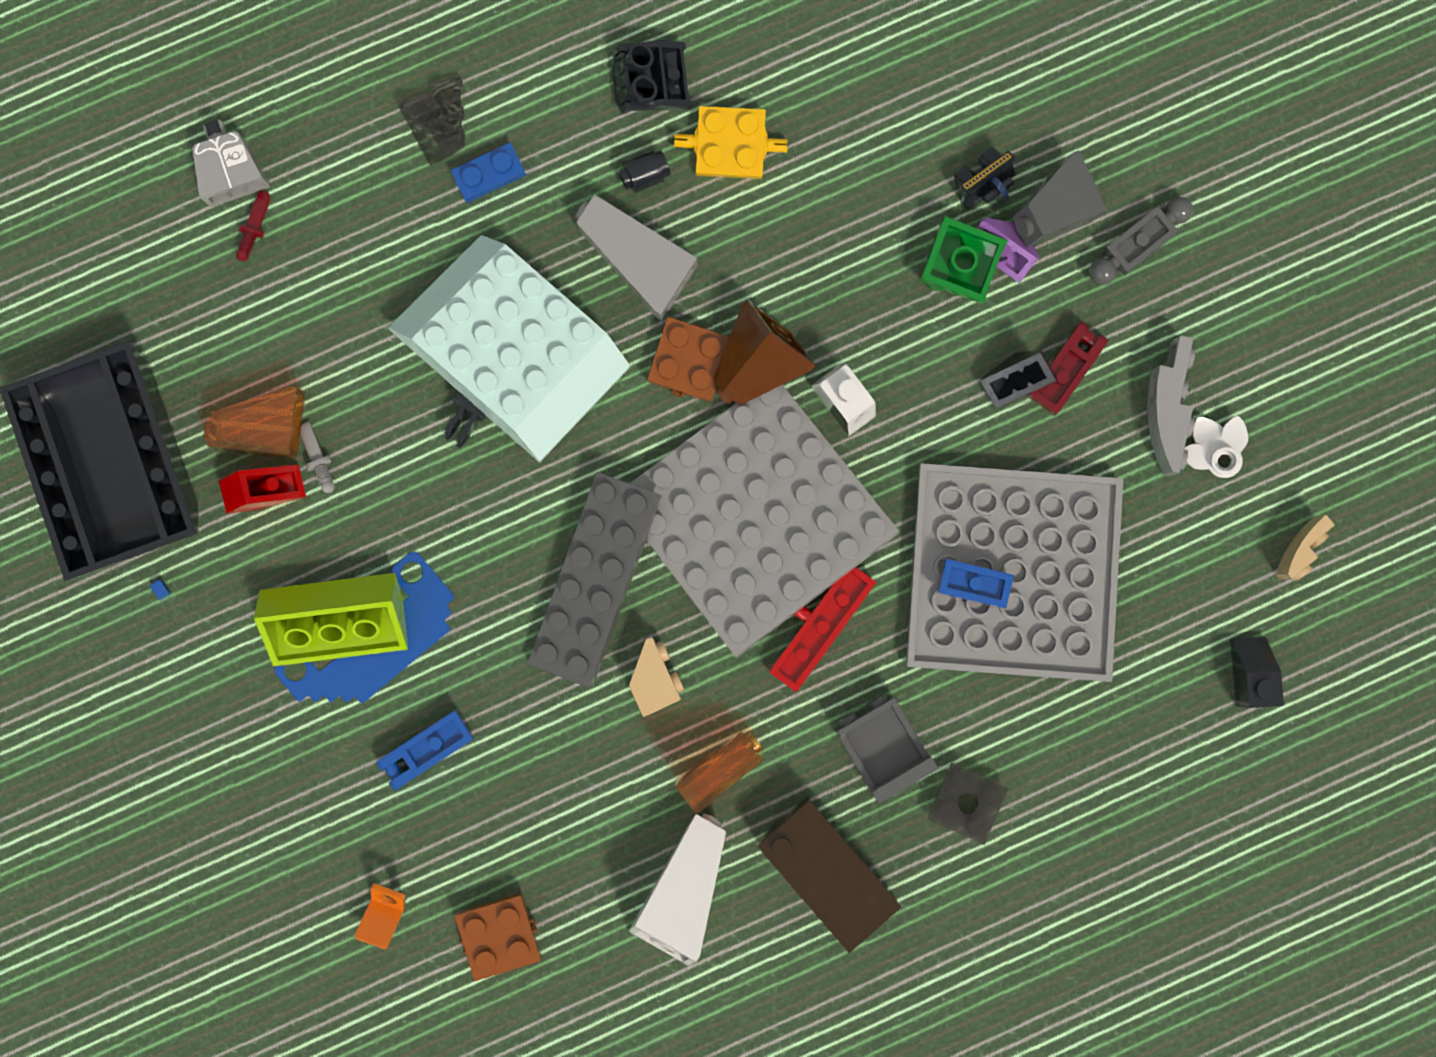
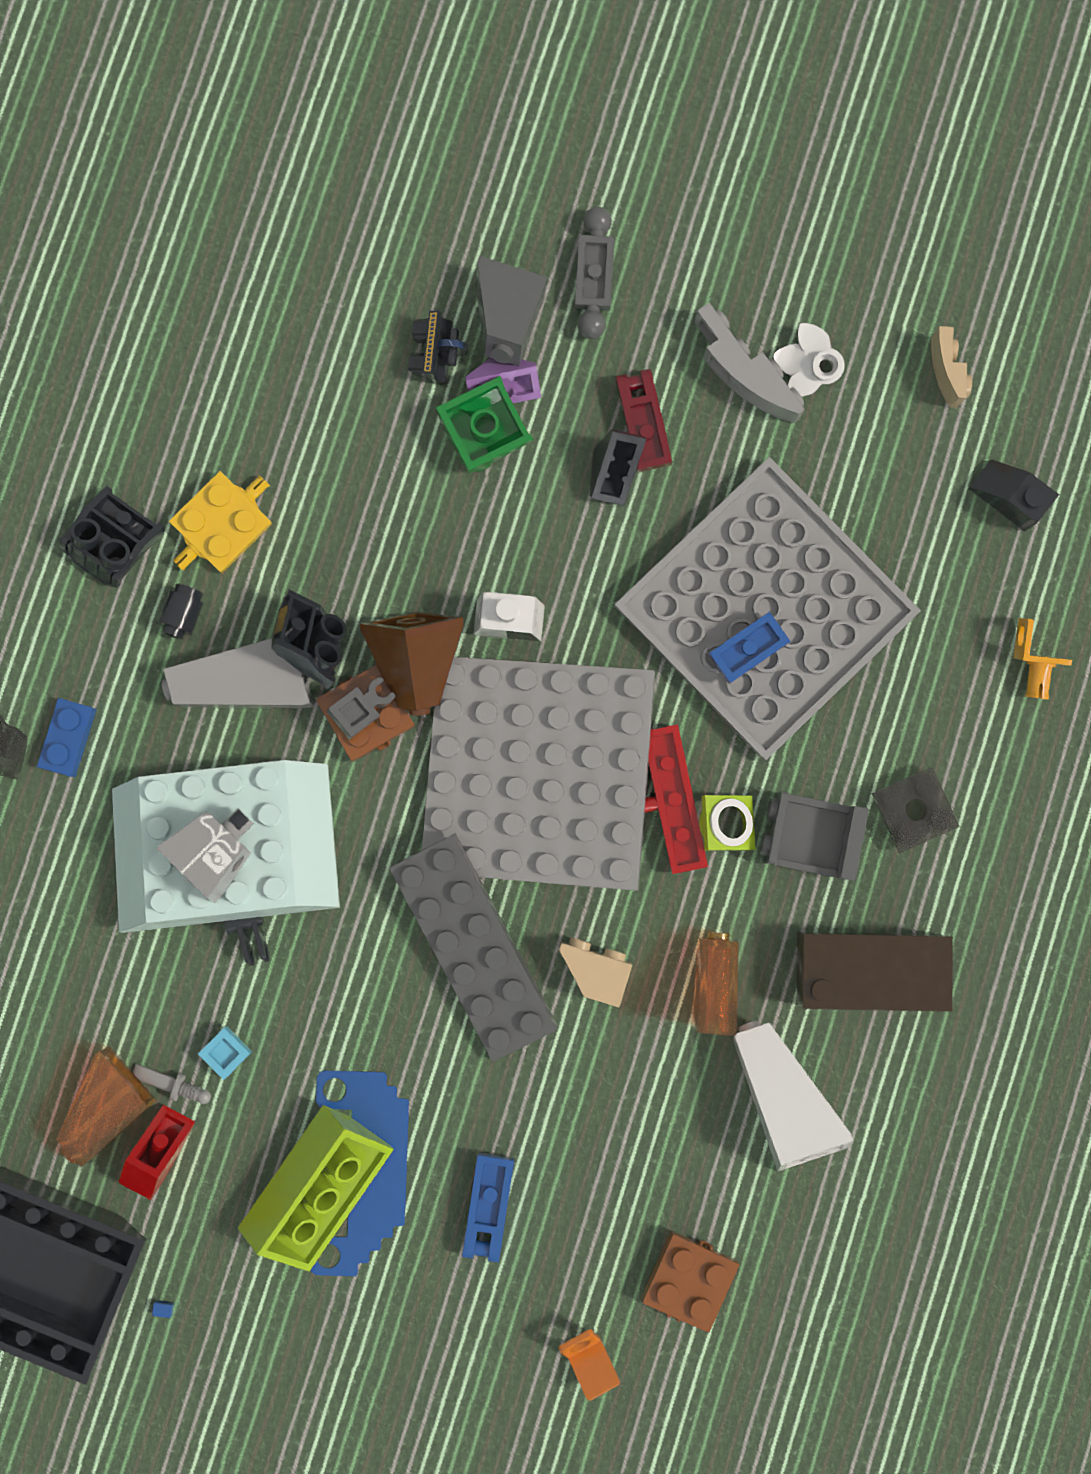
camera: 45 degrees left, 0 degrees up
none -> light grey torso [156,808,254,903]
none -> medium azure plate [198,1026,252,1080]
none -> black slope [271,589,347,690]
none -> dark grey plate [326,677,395,740]
none -> lime piece [699,795,756,851]
none -> light orange bracket [1013,618,1072,699]

